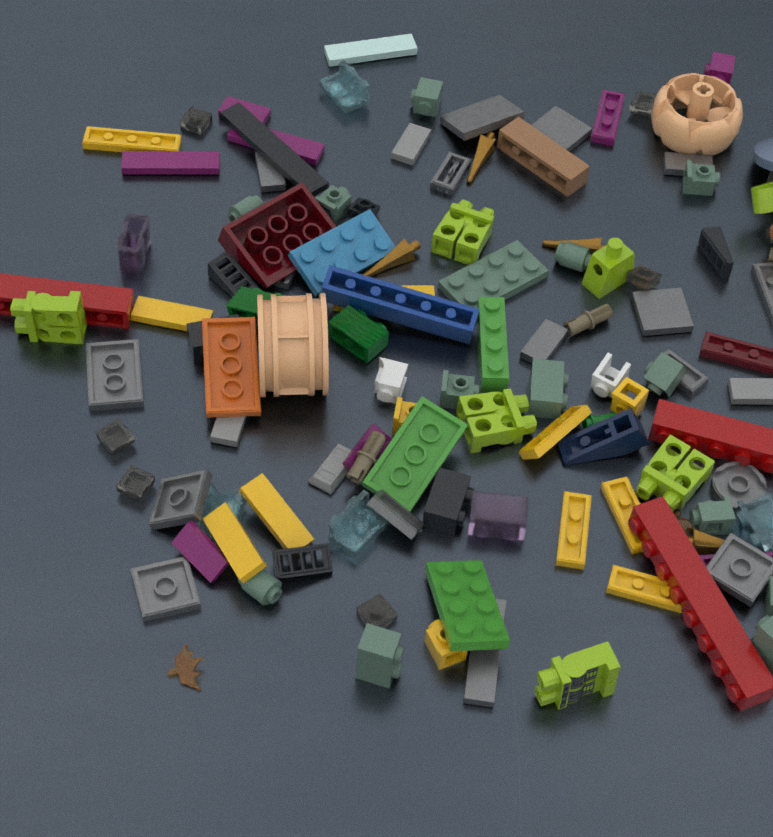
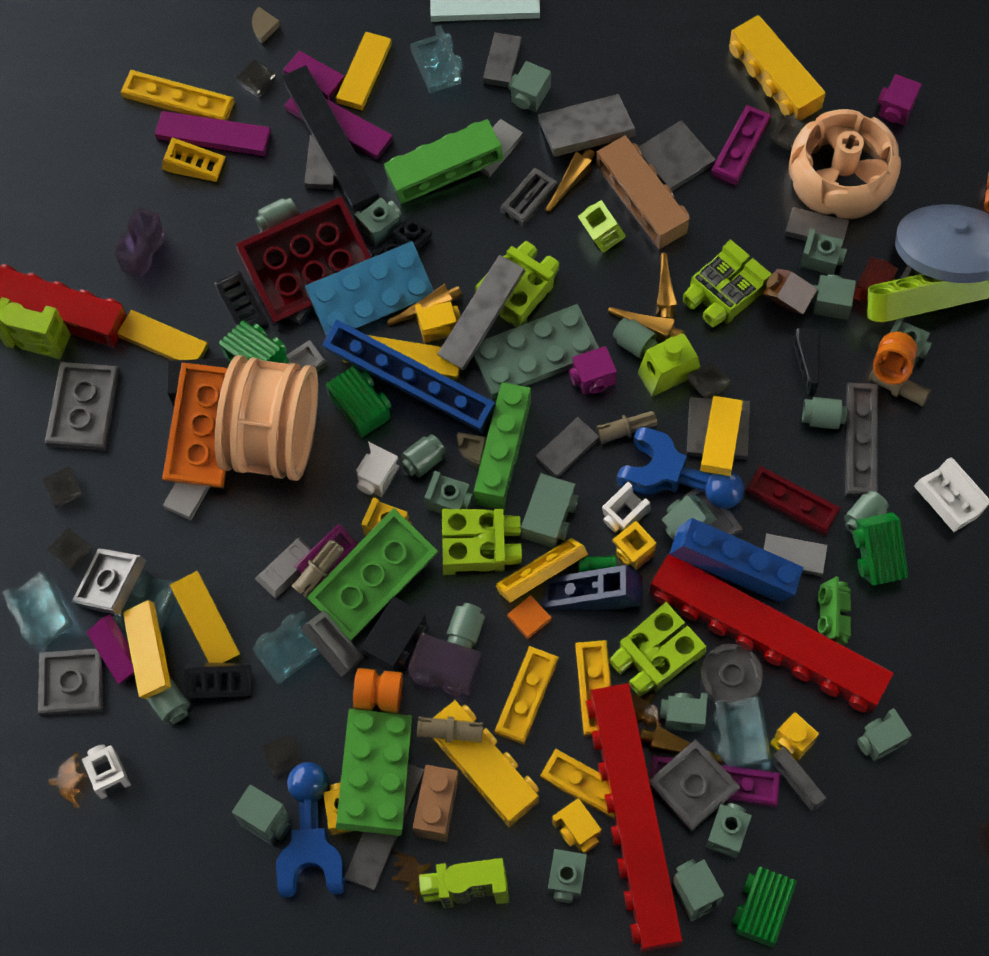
camera: 20 degrees right, 15 degrees up
none -> clear light blue bracket [3,572,74,645]
none -> white window [82,744,131,799]
none -> yellow slope [162,137,226,182]
none -> dark tan tile [252,7,280,44]
none -> blue piece [276,762,345,898]
none -> yellow tile [336,32,392,111]
none -> orange wheel [353,668,403,713]
none -> bright green brick [384,119,504,205]
none -> clear orange piece [392,850,431,904]
none -> sand green brick [400,434,446,478]
none -> medium nougat brick [413,765,459,842]
none -> yellow brick [415,301,461,344]
none -> dark tan pin [417,716,483,743]
none -> yellow brick [433,700,539,828]
none -> flat silver tile [438,255,526,371]
none -> sand green brick [446,603,485,652]
none -> dark tan tile [457,432,487,468]
none -> flat silver tile [483,32,522,88]
none -> orange tile [507,595,551,640]
none -> sand green brick [548,849,587,903]
none -> yellow brick [552,798,602,854]
none -> magenta brick [569,346,617,395]
none -> lime brick [578,200,627,253]
none -> blue piece [616,427,744,509]
none -> pearl gold piece [656,252,677,319]
none -> blue brick [669,518,804,603]
none -> lime hips [683,239,772,327]
none -> yellow tile [700,395,743,476]
none -> yellow brick [729,15,826,124]
none -> brick [763,269,817,314]
none -> sand green brick [802,397,847,429]
none -> sand green brick [810,275,856,320]
none -> clear red brick [853,257,898,305]

